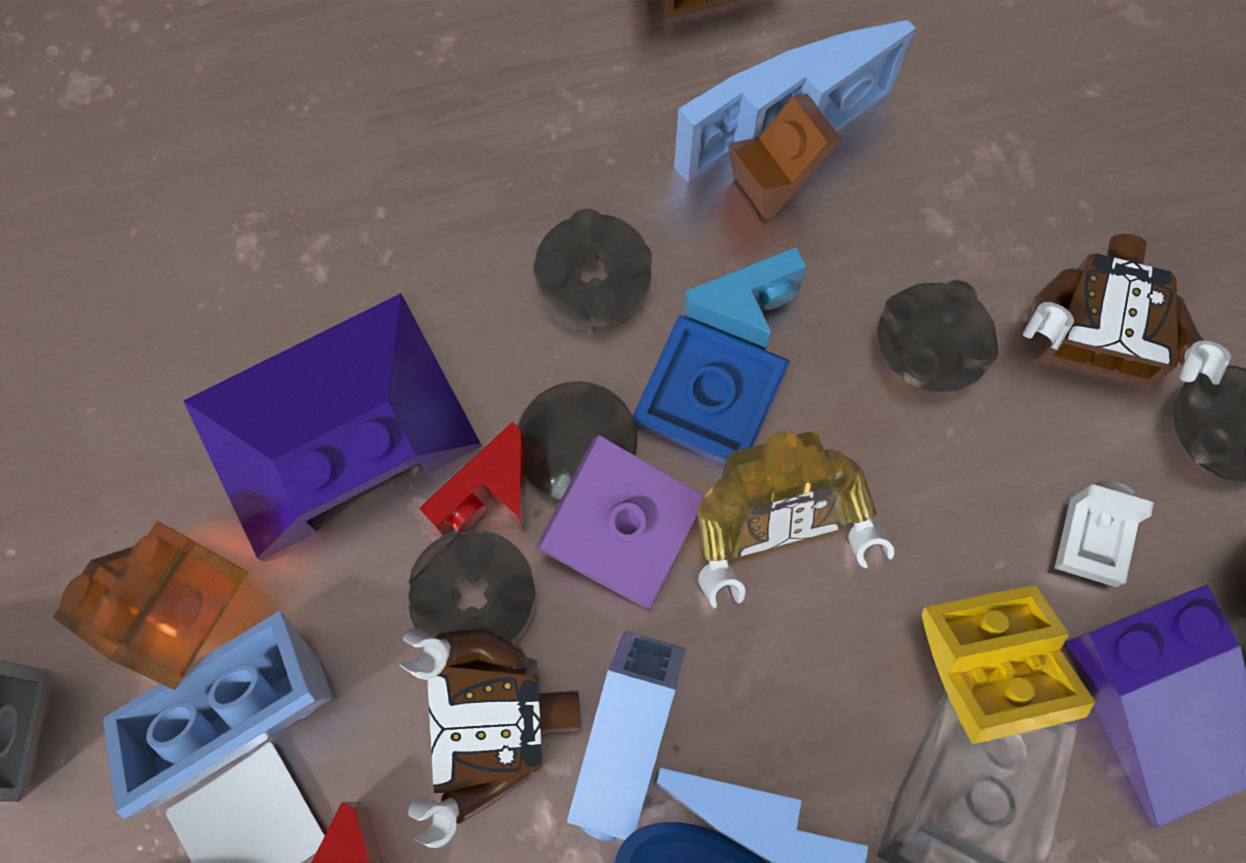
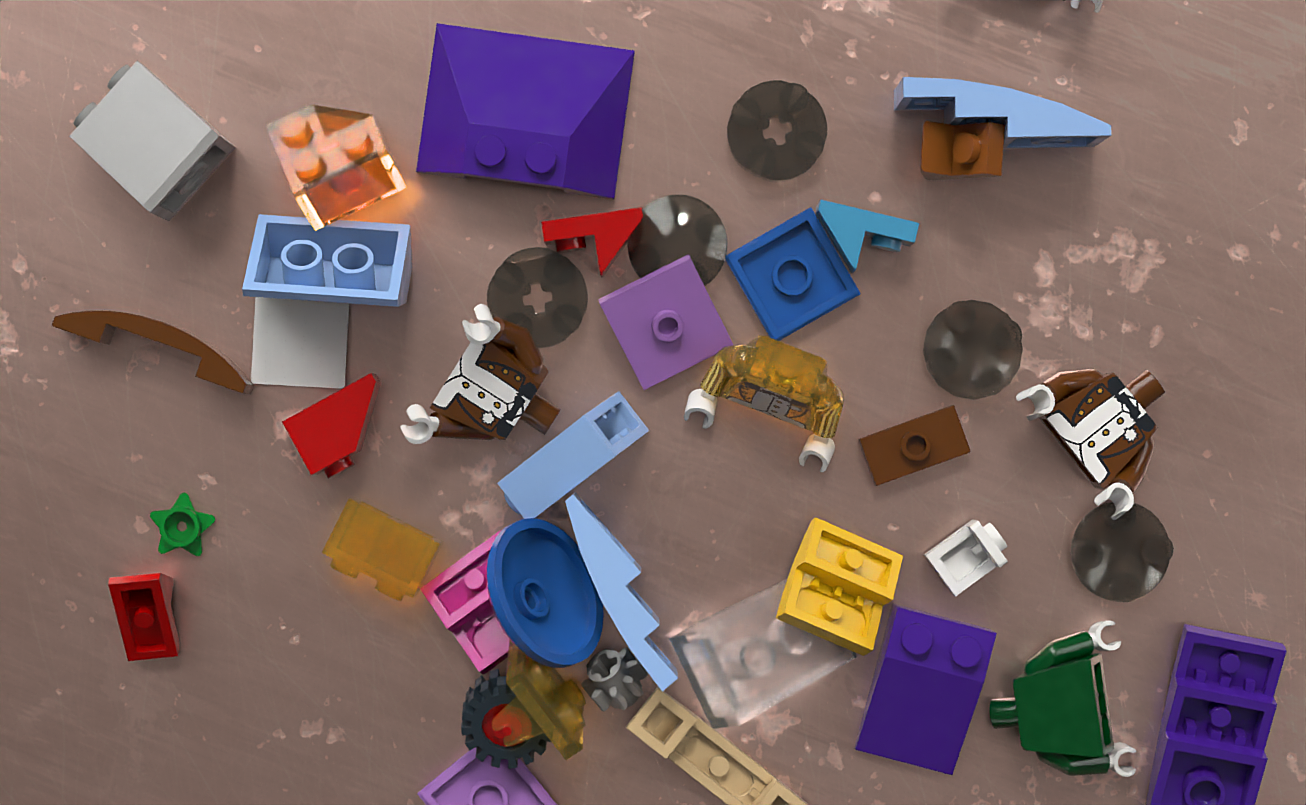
camera: 35 degrees right, 15 degrees up
none -> reddish brown plate [858,405,971,486]

